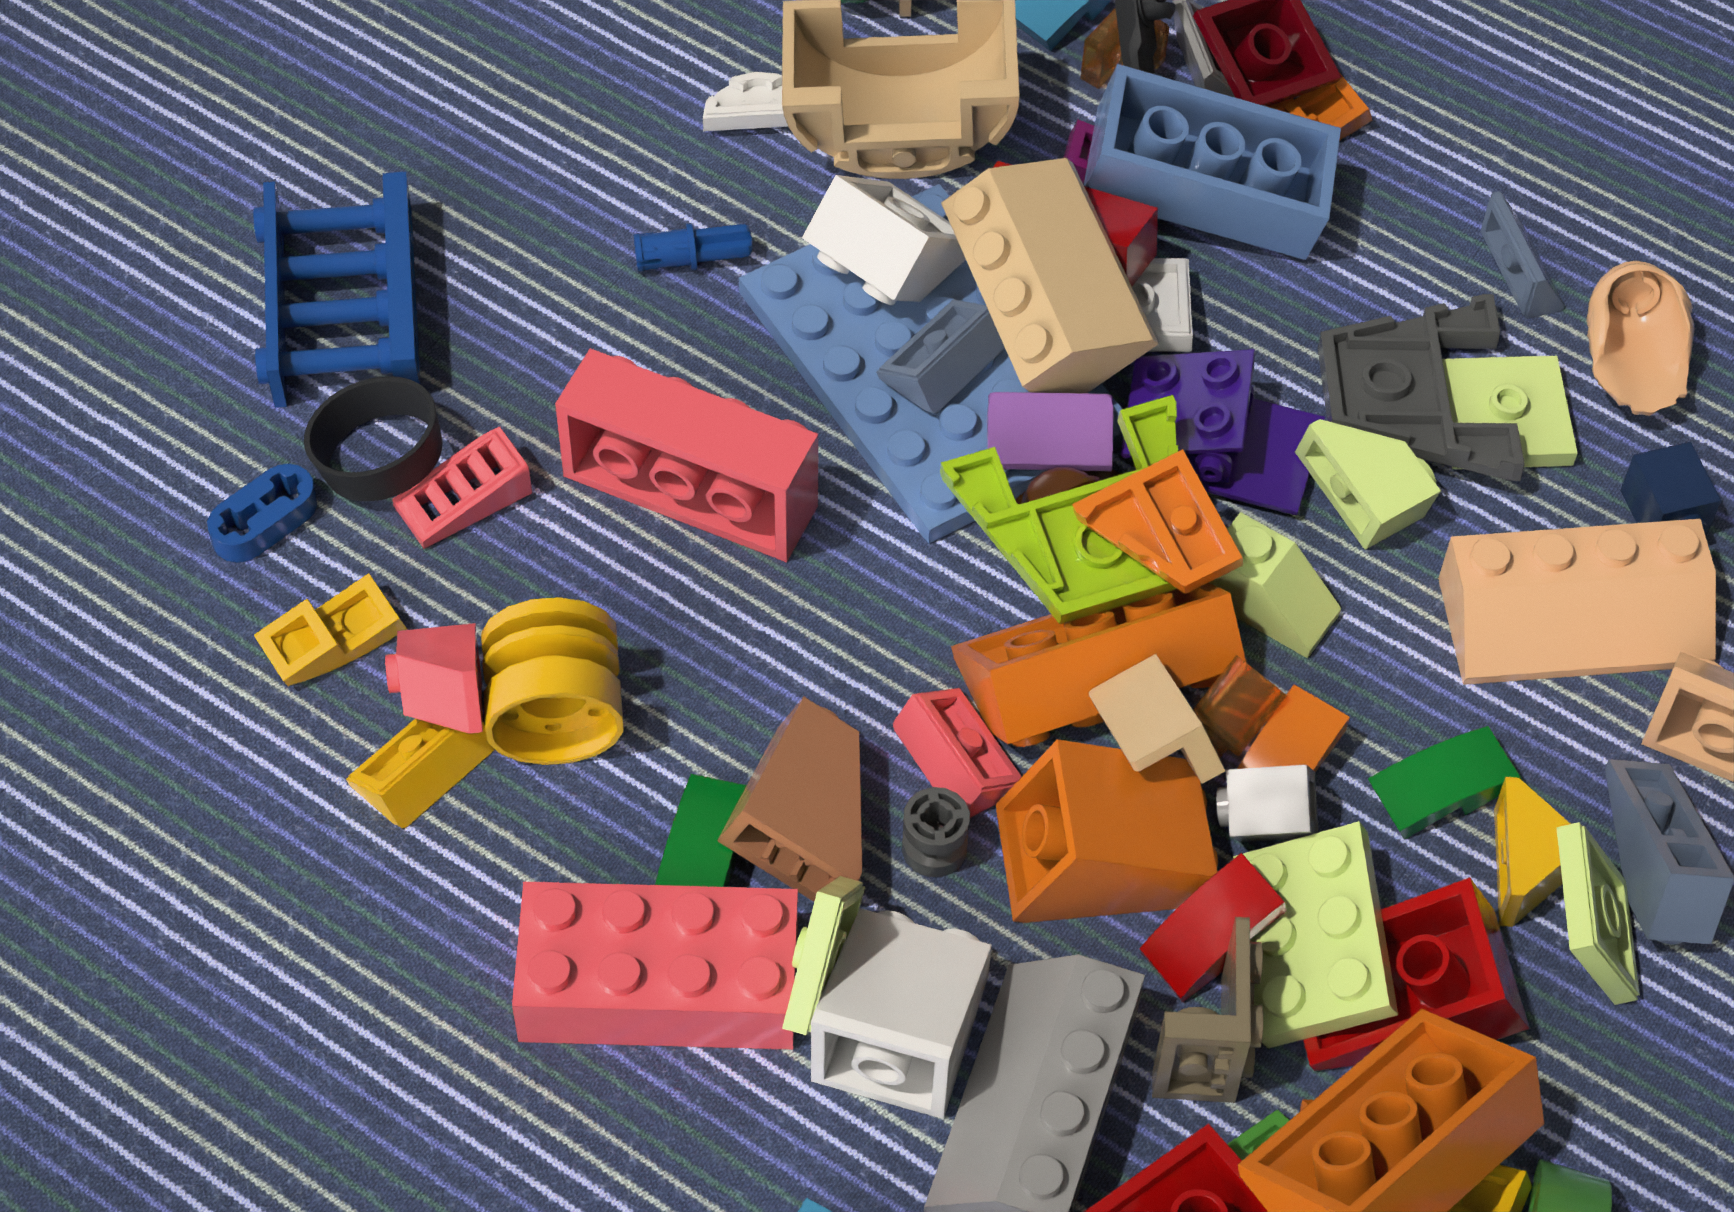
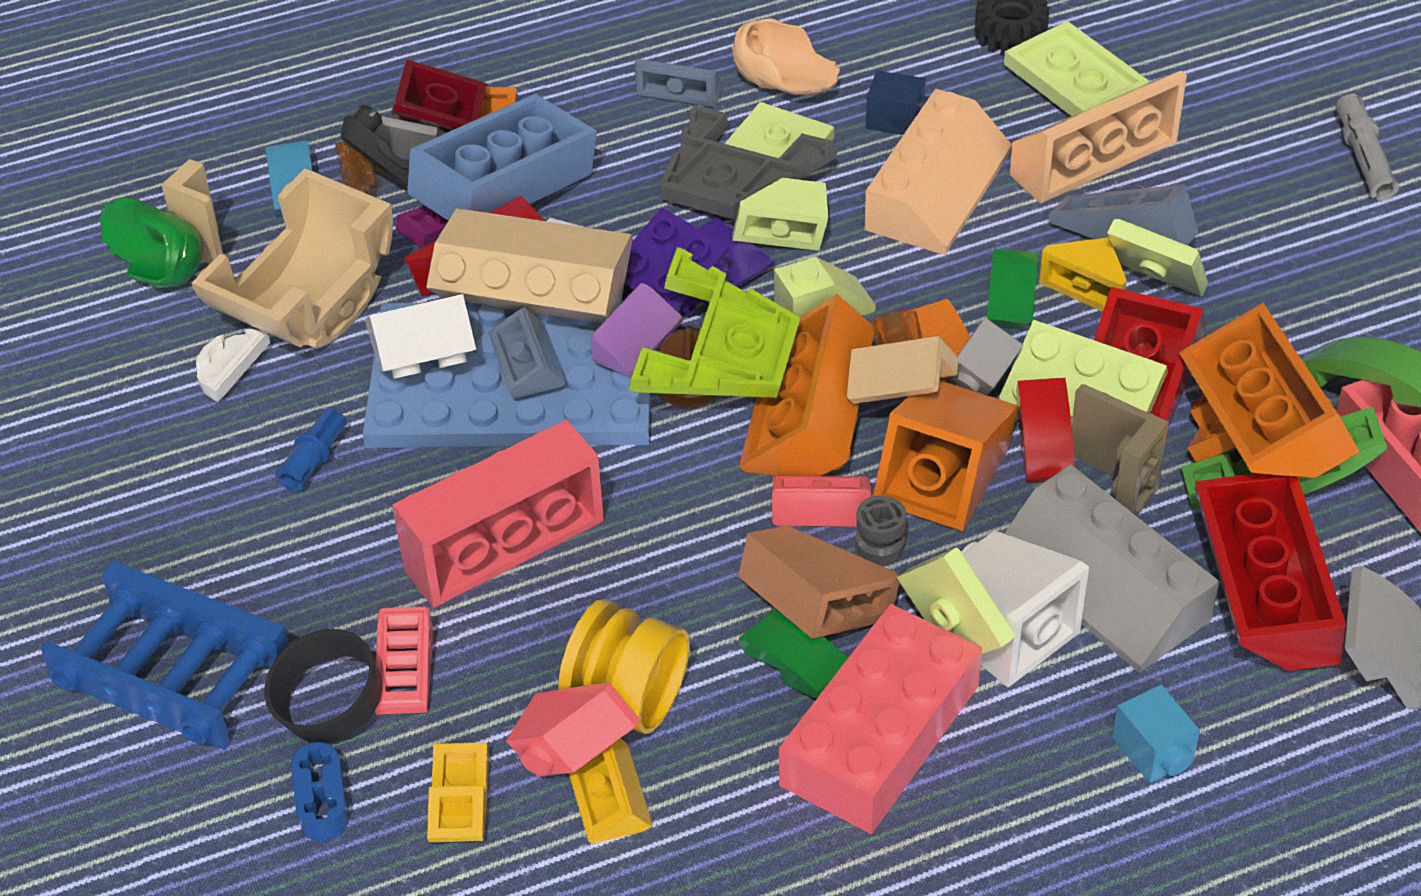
camera: 55 degrees left, 10 degrees down
orange wing [1072,449,1243,594] -> none

